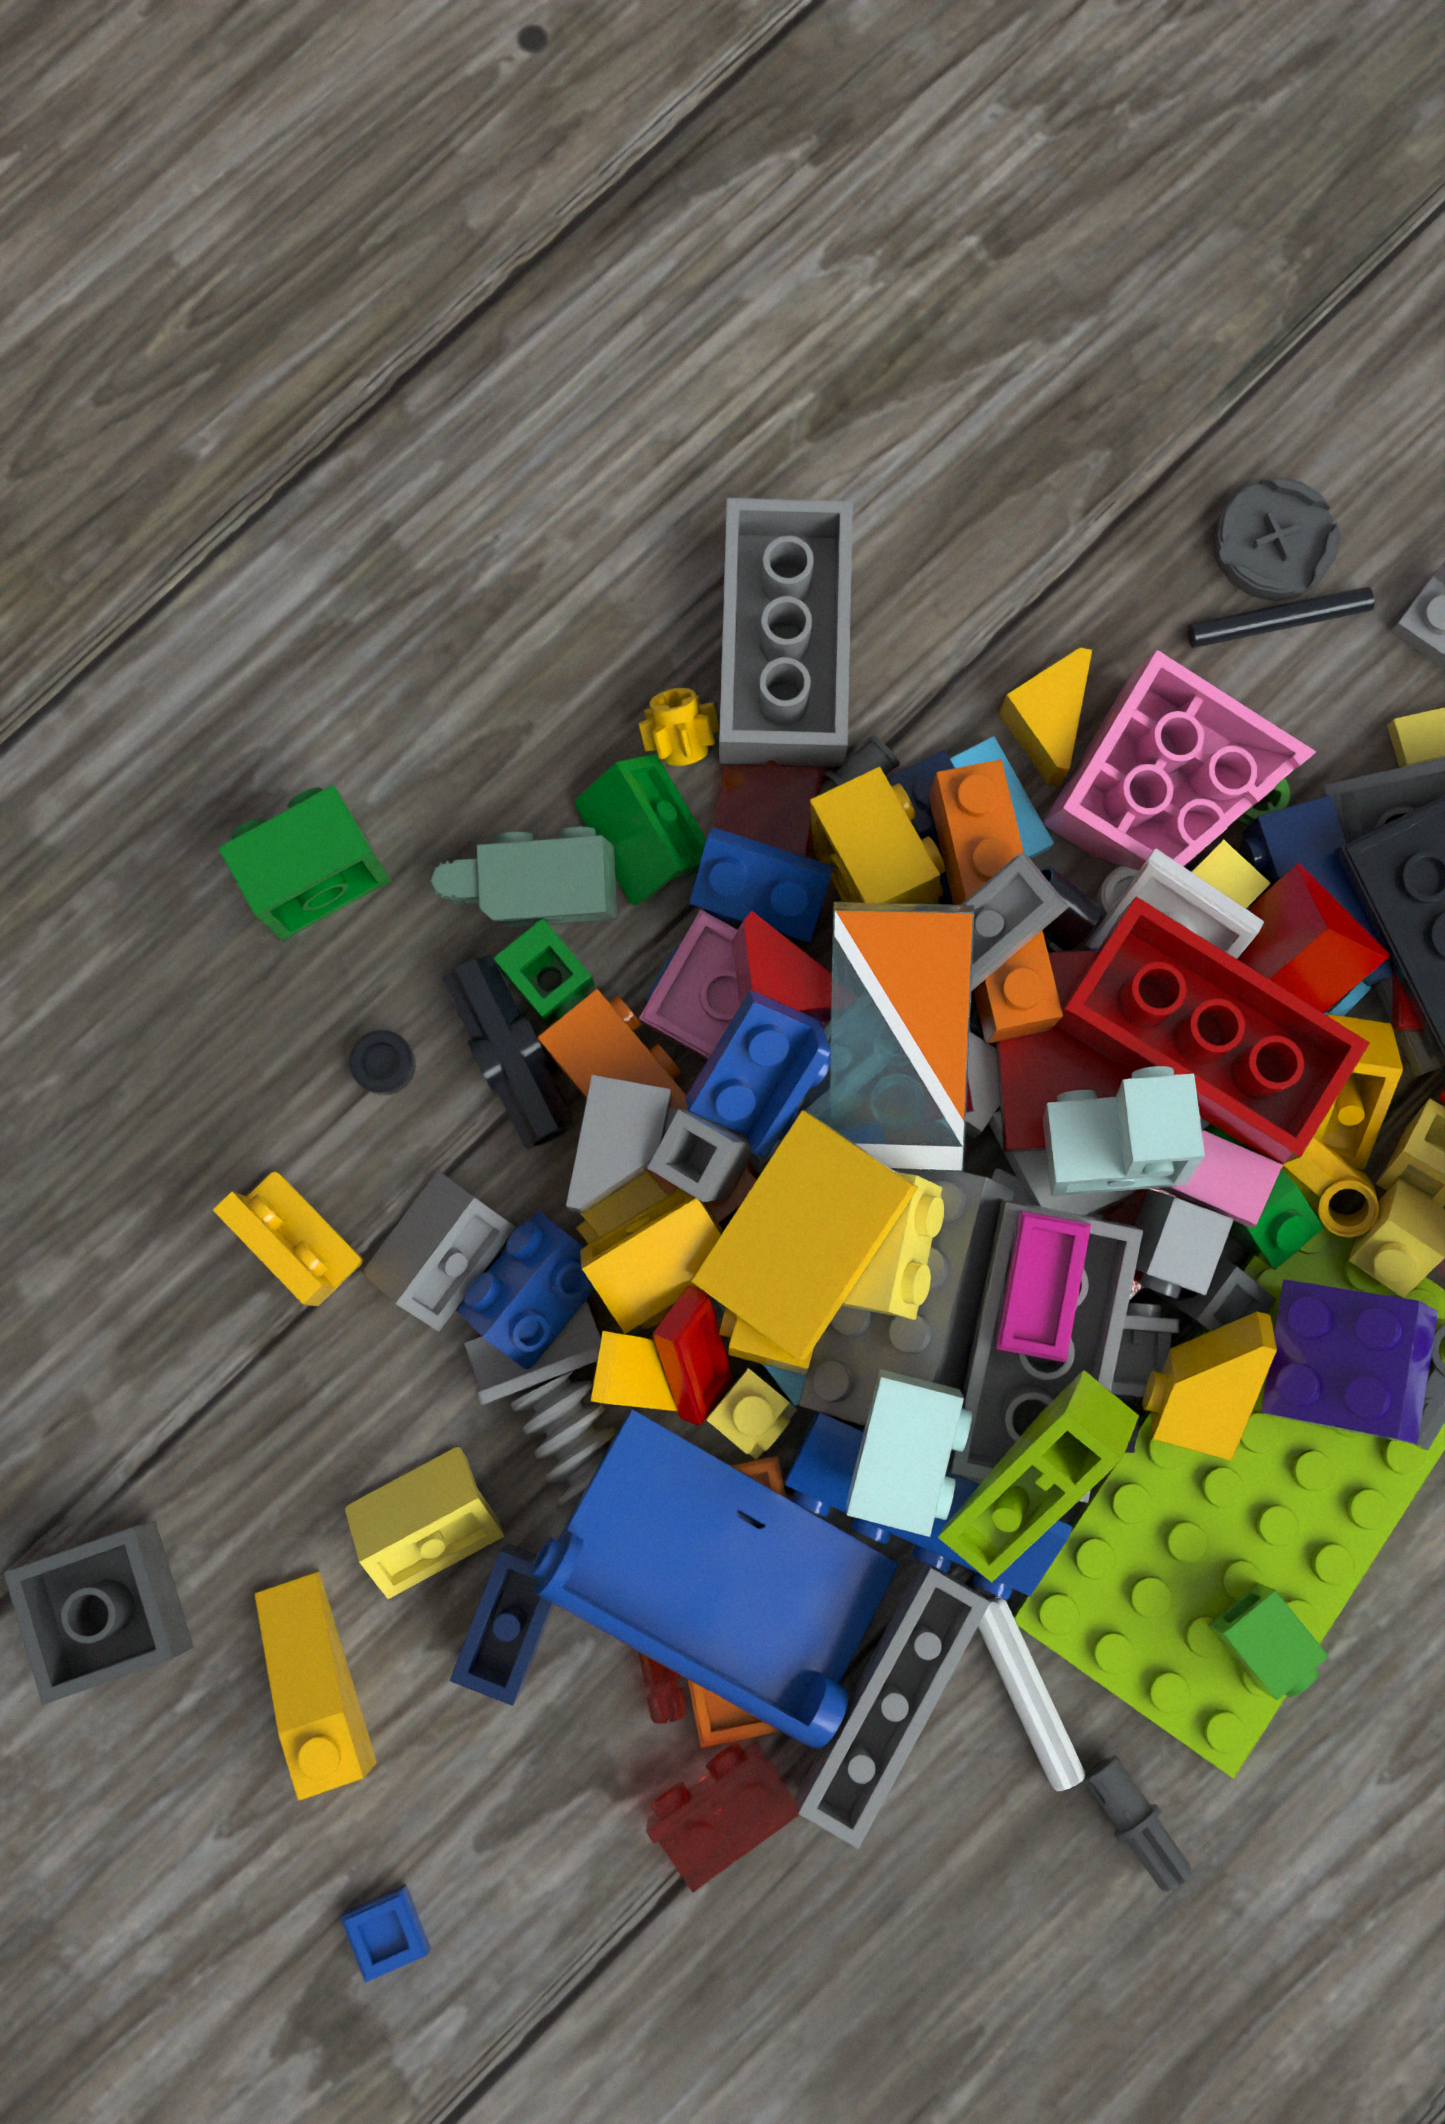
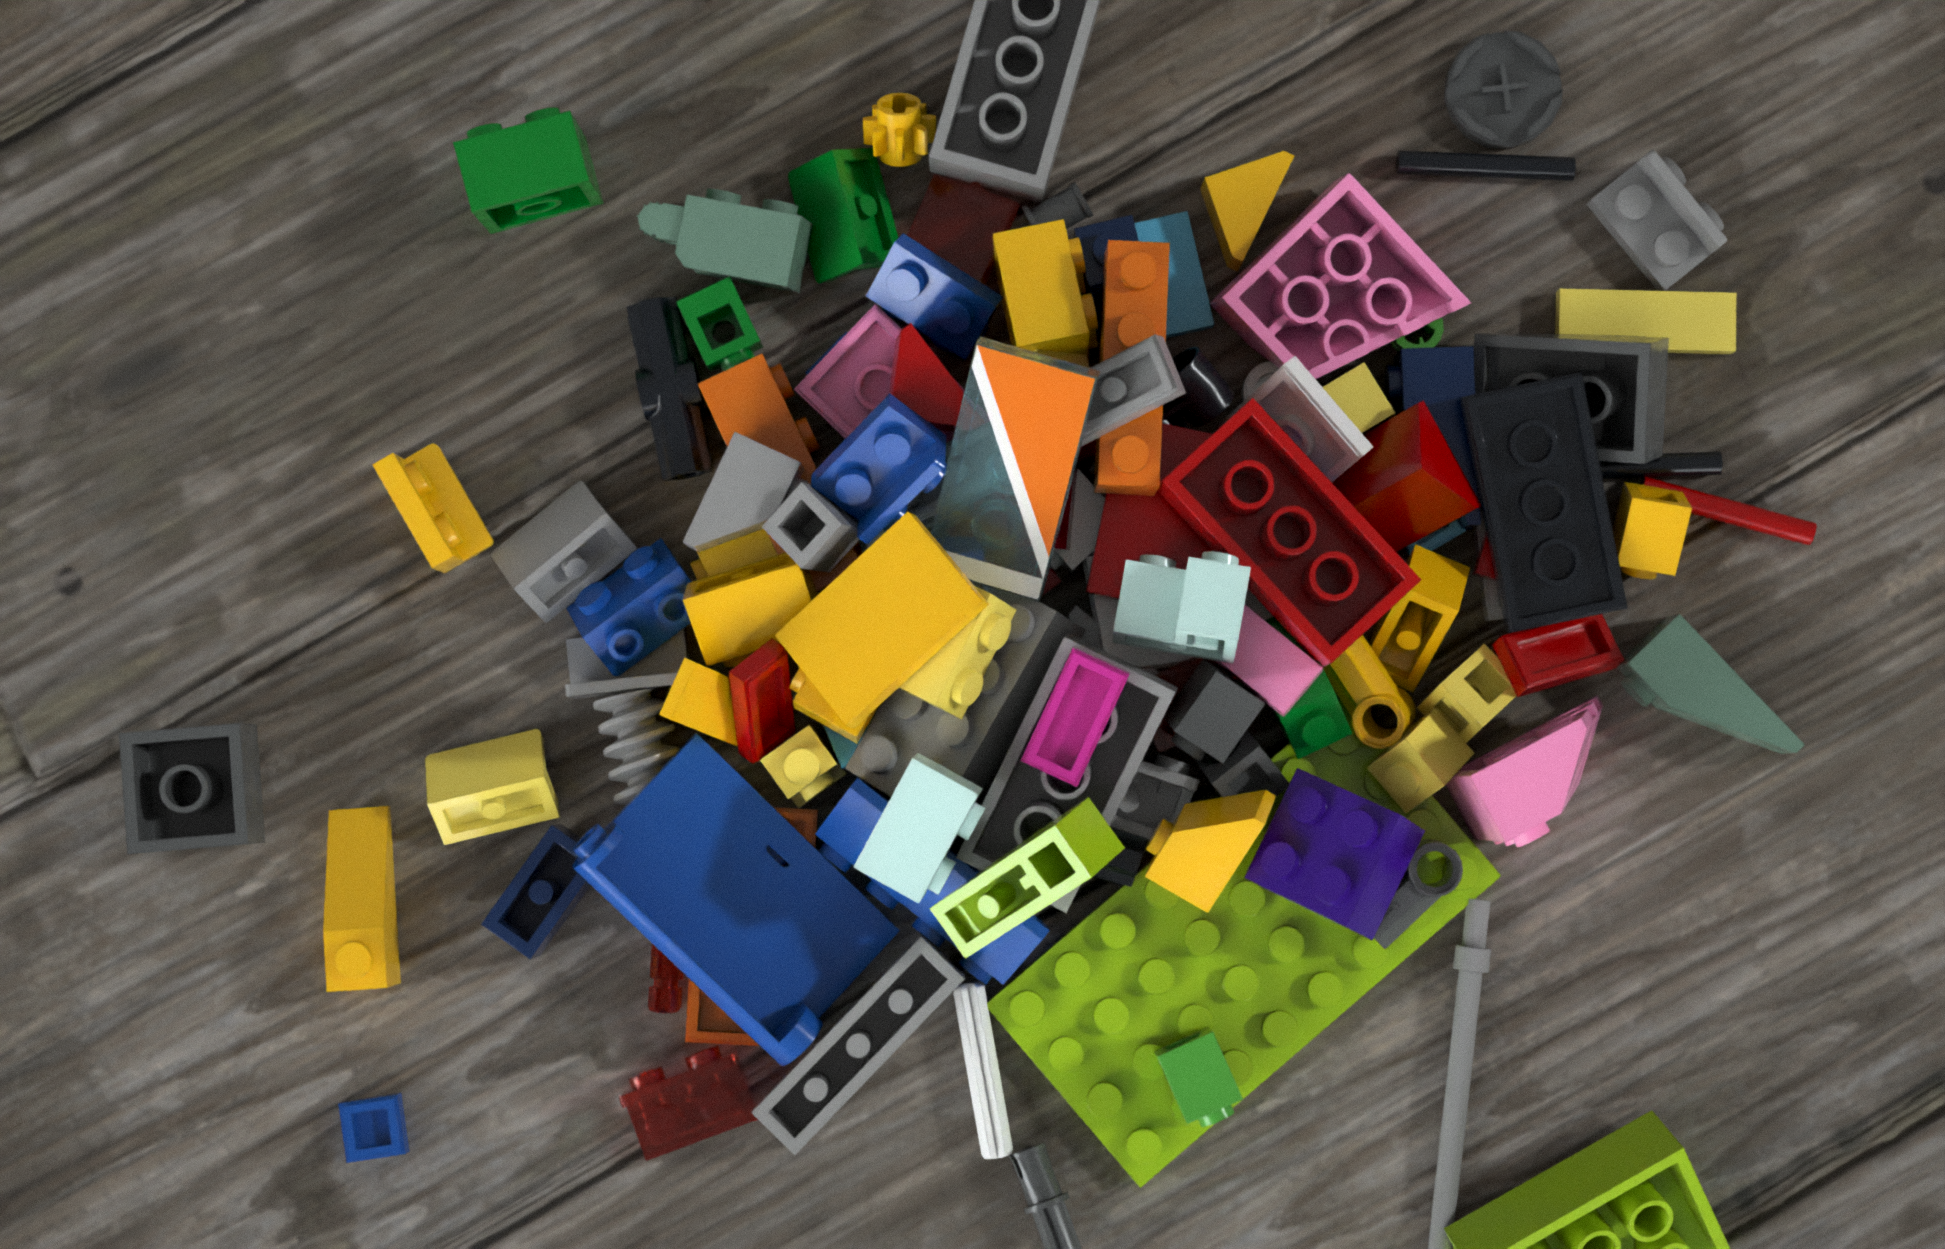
camera: 15 degrees right, 5 degrees up
black tile [349,1030,416,1095] -> none

